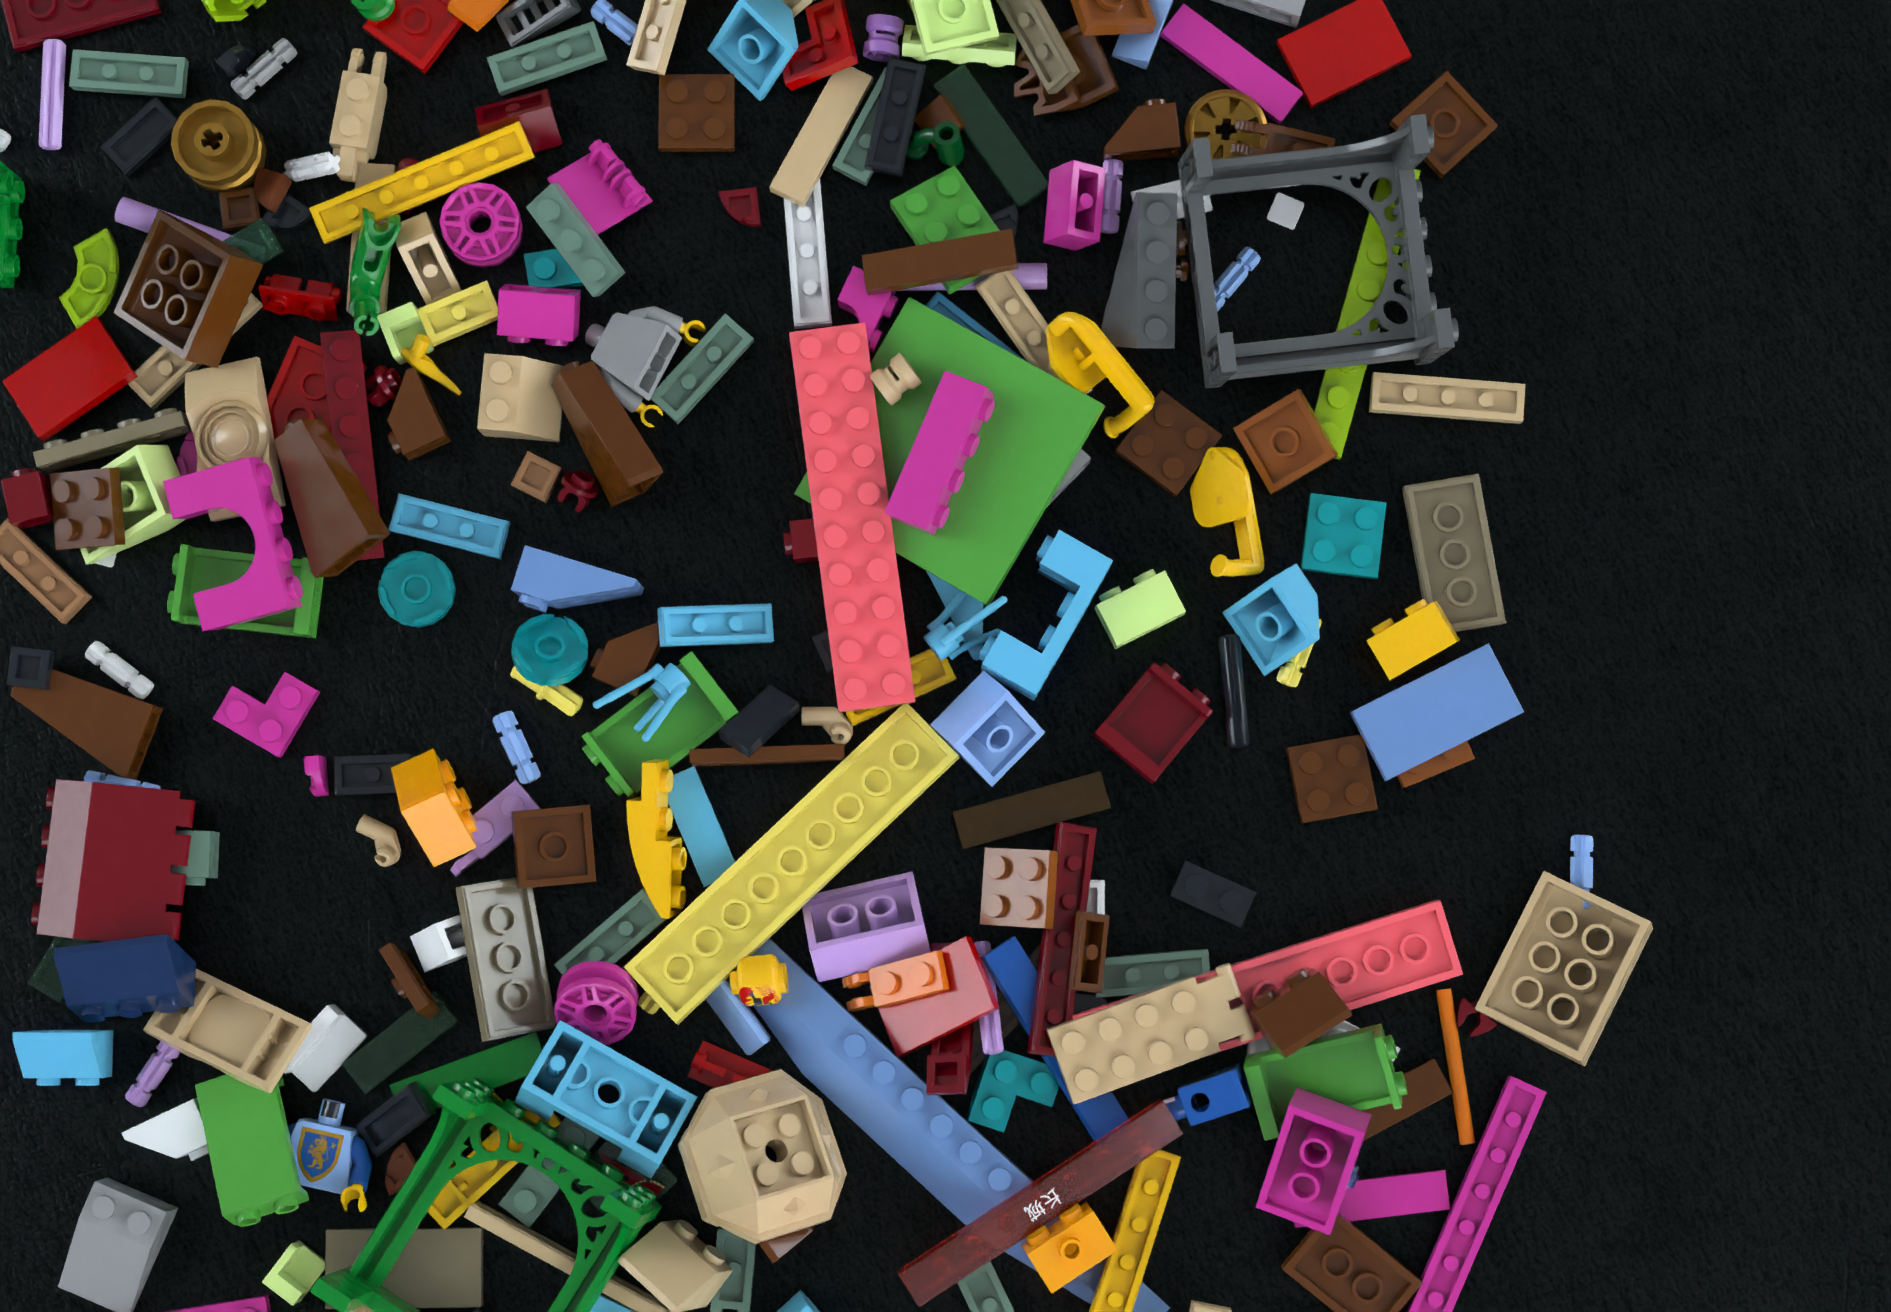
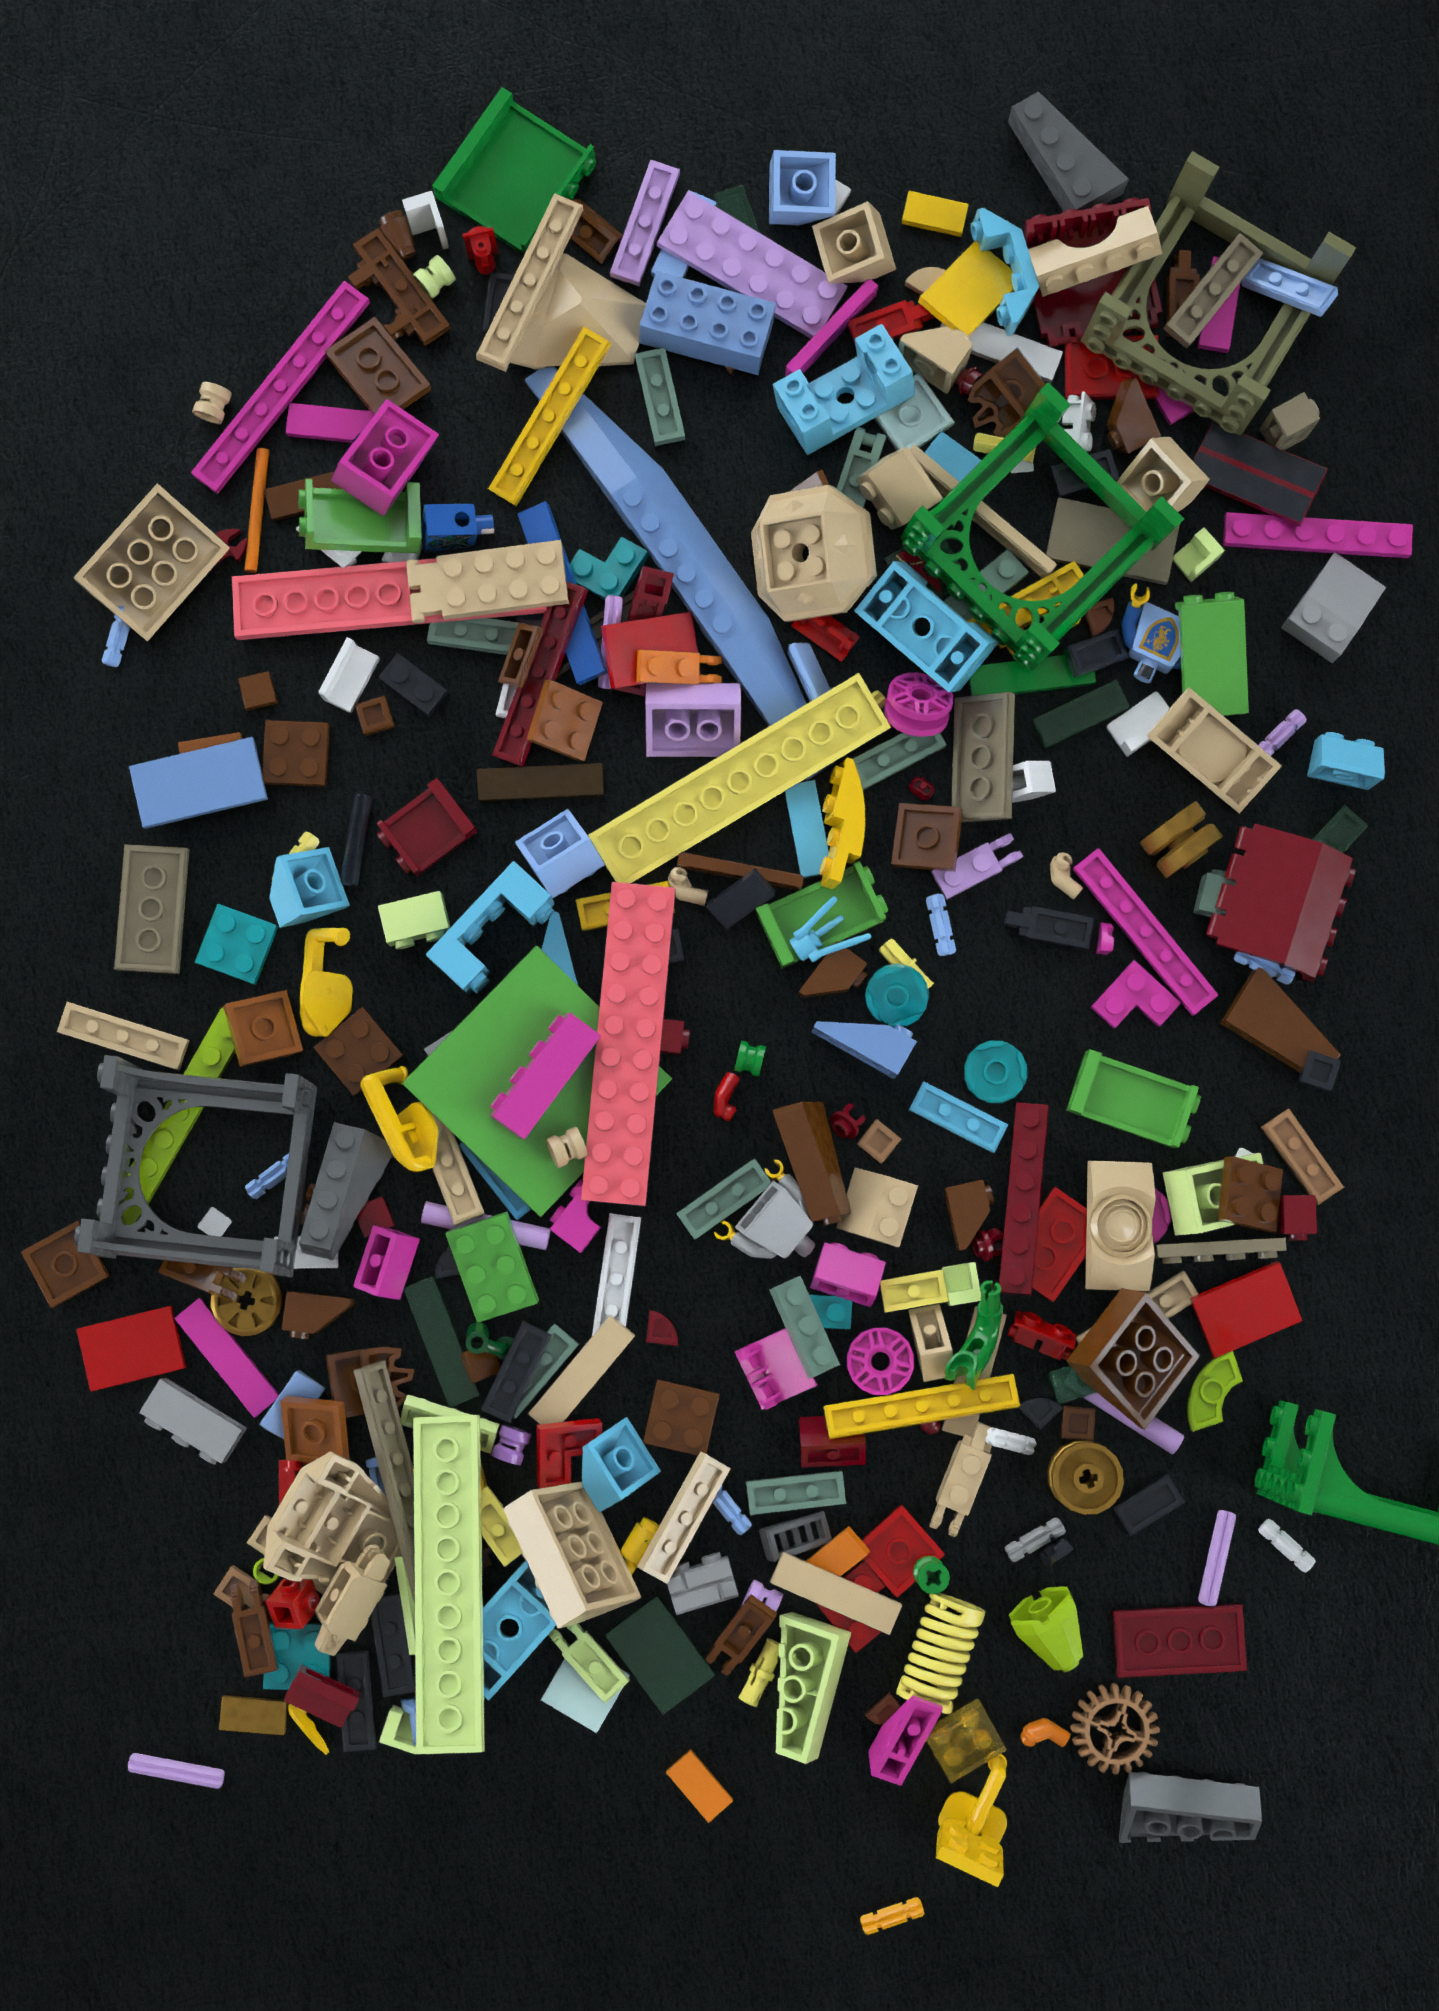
camera: 170 degrees left, 0 degrees up
dark blue slope [53,934,196,1023] -> none
sand green plate [69,49,189,98] -> none
white axle [85,641,154,699] -> none
white slope [122,1098,209,1161] -> none
dark pink arch [163,457,303,631] -> none
copper tile [254,168,293,213] -> none
reddish brown slope [274,417,390,578] -> none
reddish brown plate [379,942,441,1020] -> none
light orange brick [391,748,478,867] -> none
yellow bar [400,334,462,396] -> none
medium azure tile [657,604,774,647] -> none
yellow head [730,954,788,1006] -> none
reddish brown tile [862,229,1019,296] -> none
clear red tile [897,1099,1183,1307] -> none
medium azure plant [924,590,1007,661] -> none
light orange brick [1021,1202,1118,1294] -> none
lavender axle [1101,159,1123,234] -> none
reddish brown slope [1247,967,1352,1058] -> none
yellow brick [1366,598,1460,680] -> none
none -> tan wheel [192,382,232,424]
none -> reddish brown tile [238,671,277,711]
none -> white panel [319,637,380,714]
none -> reddish brown tile [355,695,395,736]
none -> dark red tile [357,1196,395,1238]
none -> red arm [714,1072,740,1122]
none -> green wheel [734,1040,766,1077]
none -> dark red rock [909,776,935,800]
none -> dark pink plate [1073,848,1218,1016]
none -> pearl gold wheel [1140,801,1223,878]

